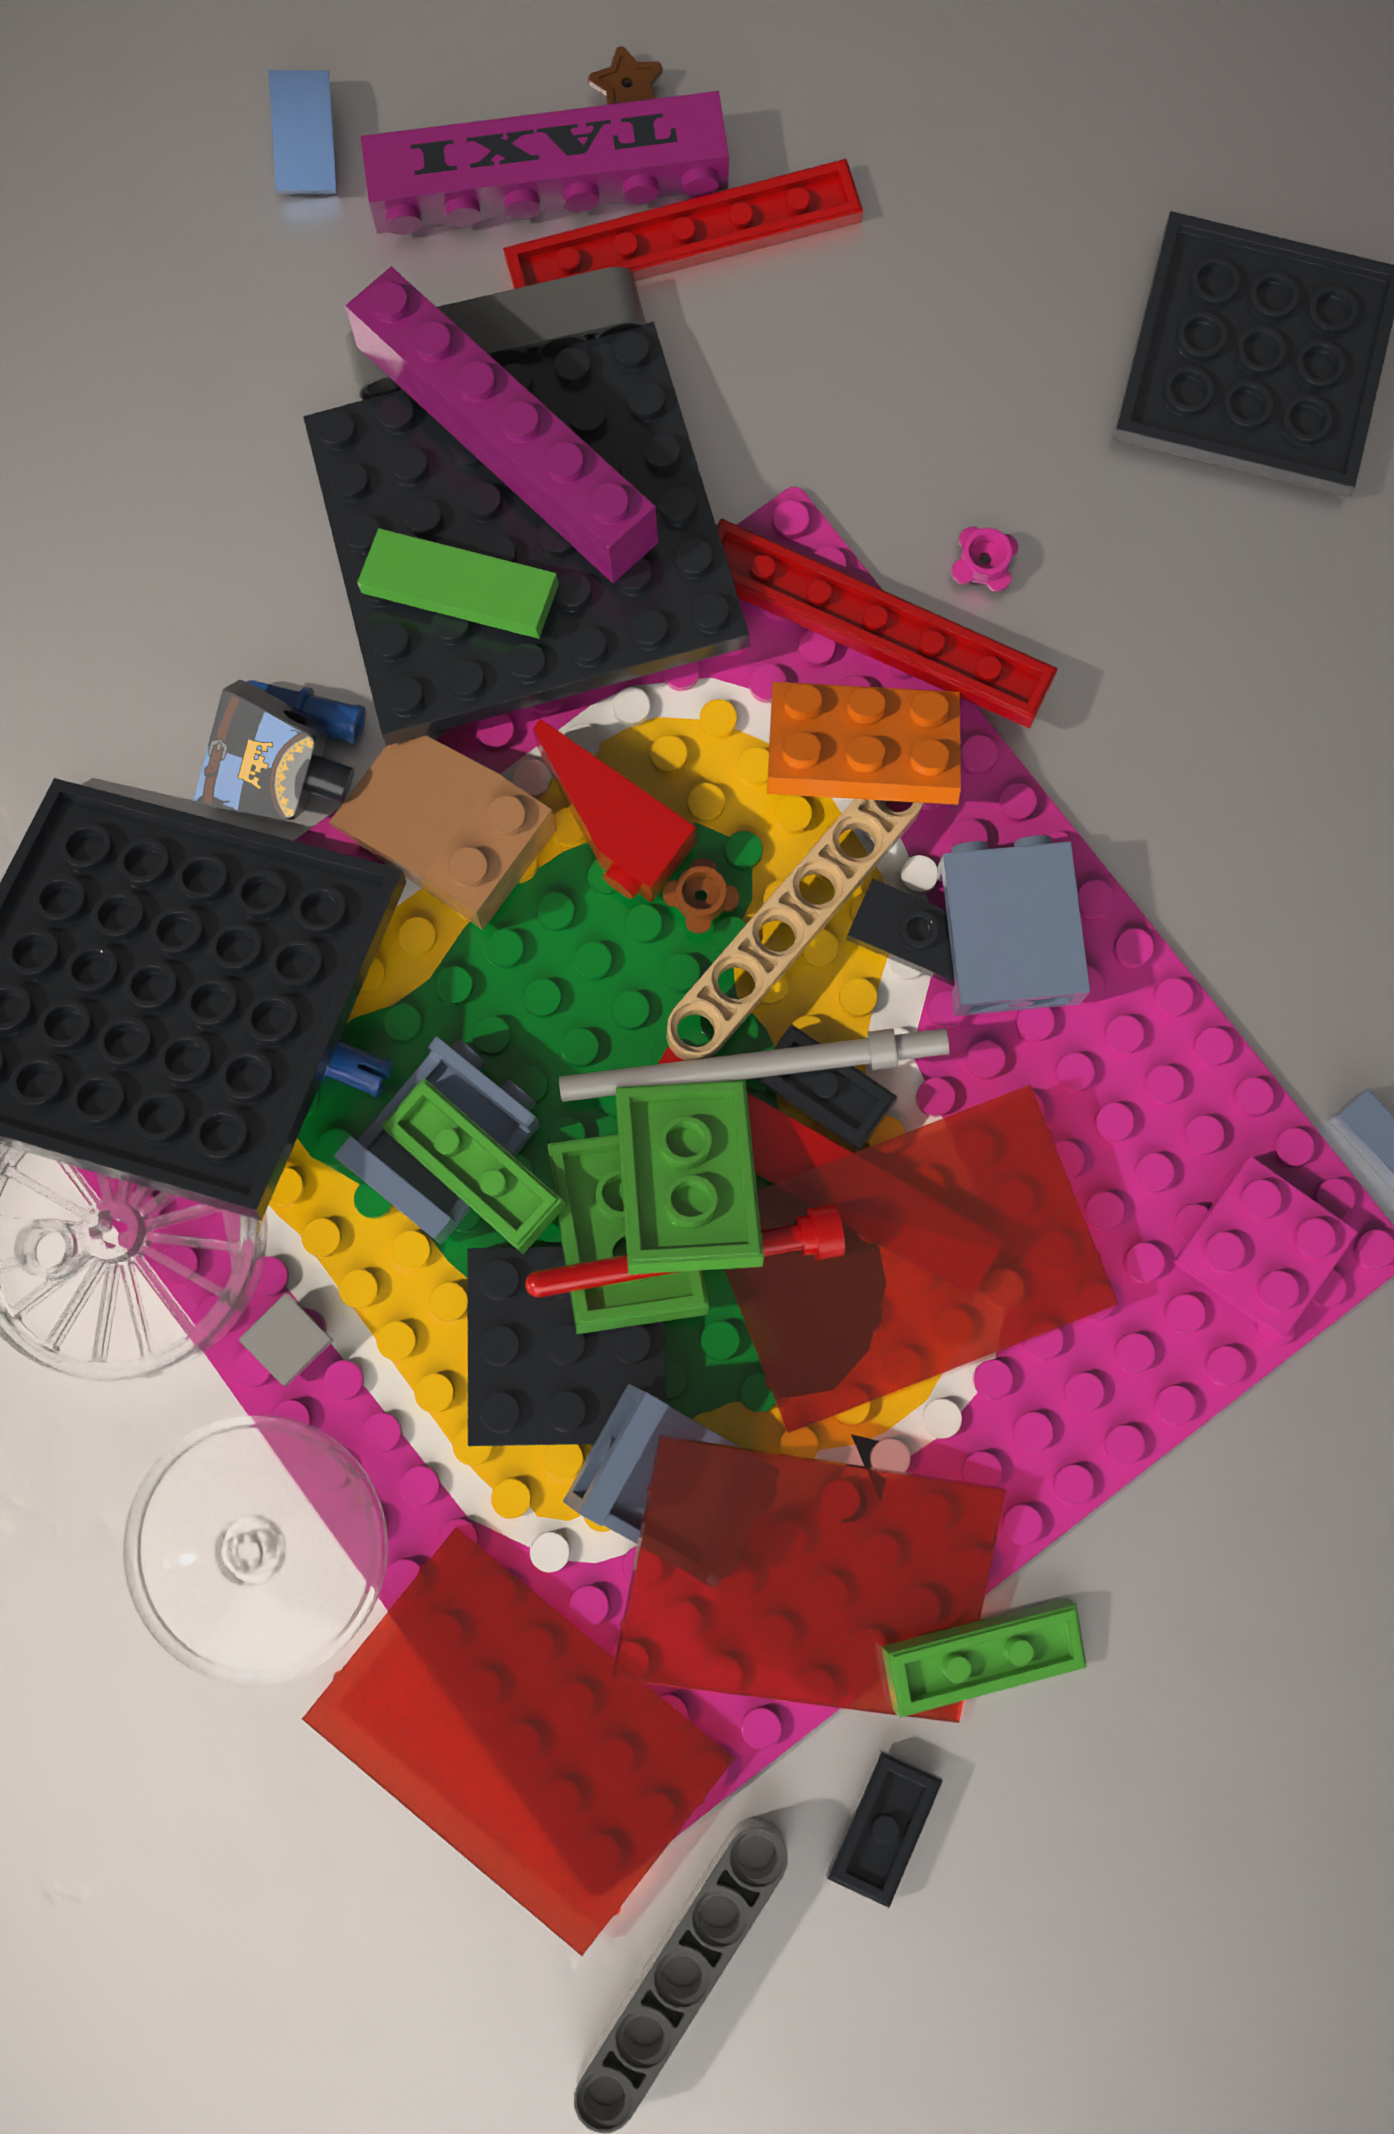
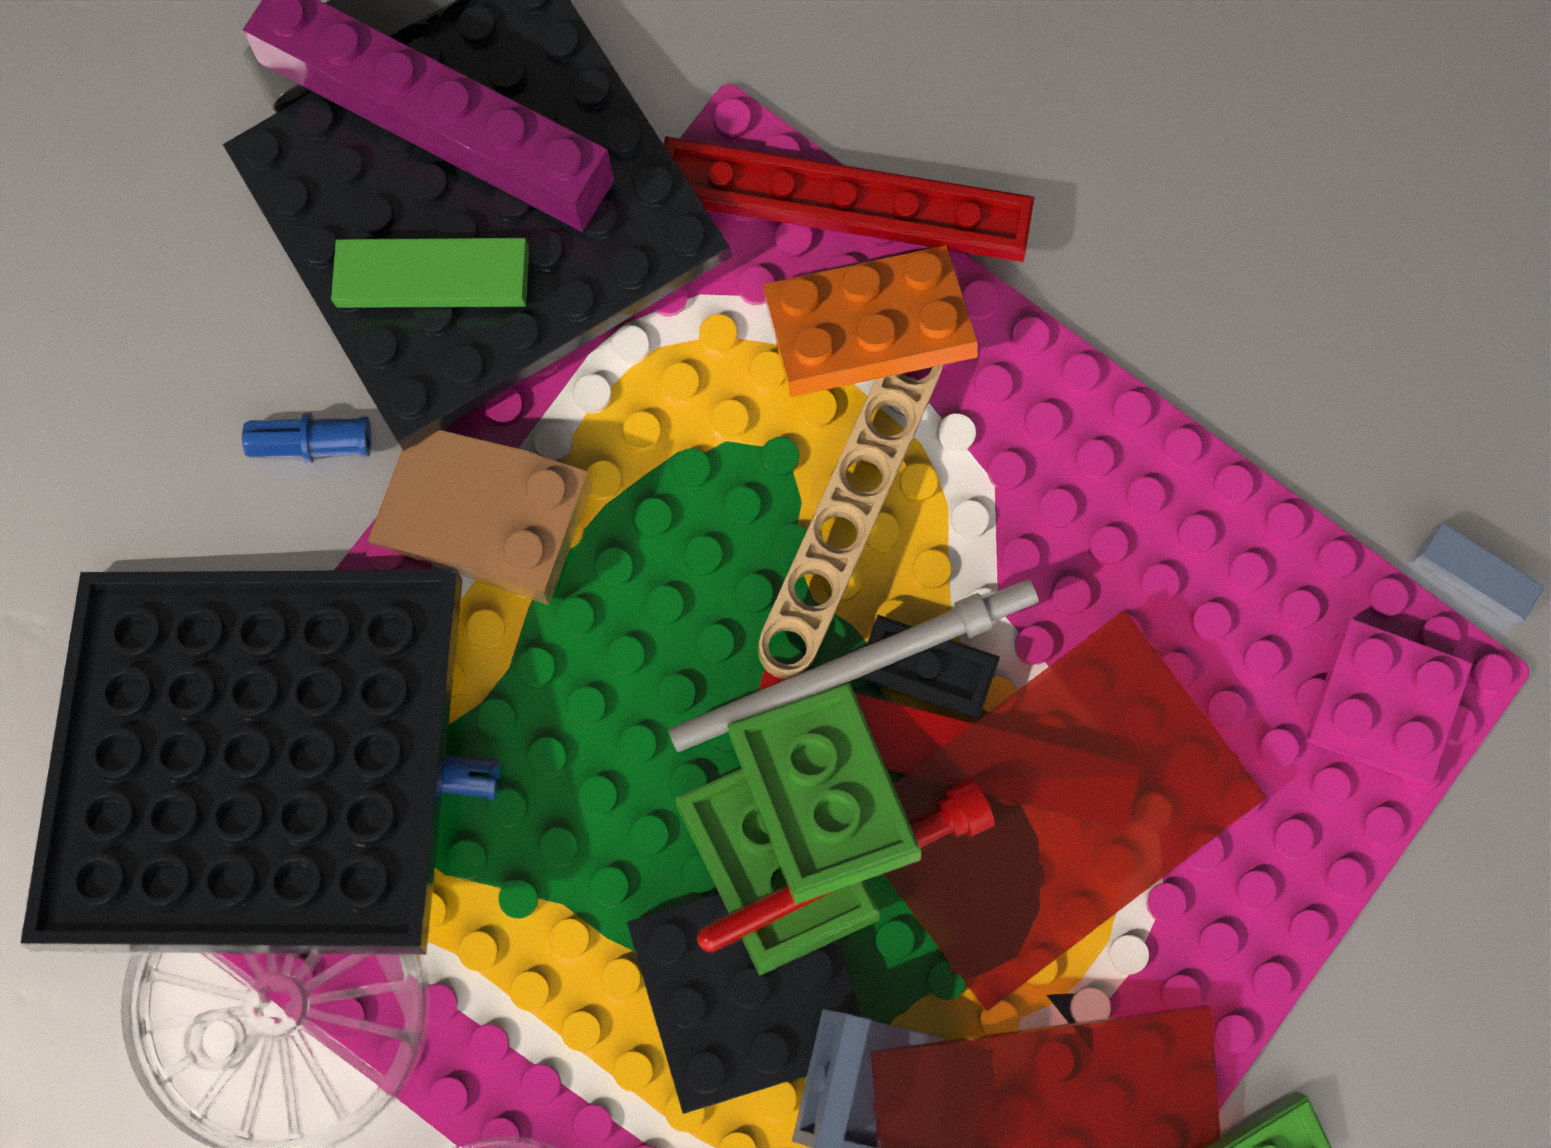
camera: 20 degrees left, 0 degrees up
torso [193,679,354,820] -> none
light grey tile [238,1293,334,1387] -> none
sand blue panel [334,1036,540,1245] -> none
bright green tile [381,1078,567,1254] -> none
red slope [533,719,696,903] -> none
dark orange plate [663,858,739,934] -> none
black plate [846,878,955,986] -> none
sand blue panel [937,835,1090,1017] -> none
dark pink plate [951,527,1018,592] -> none

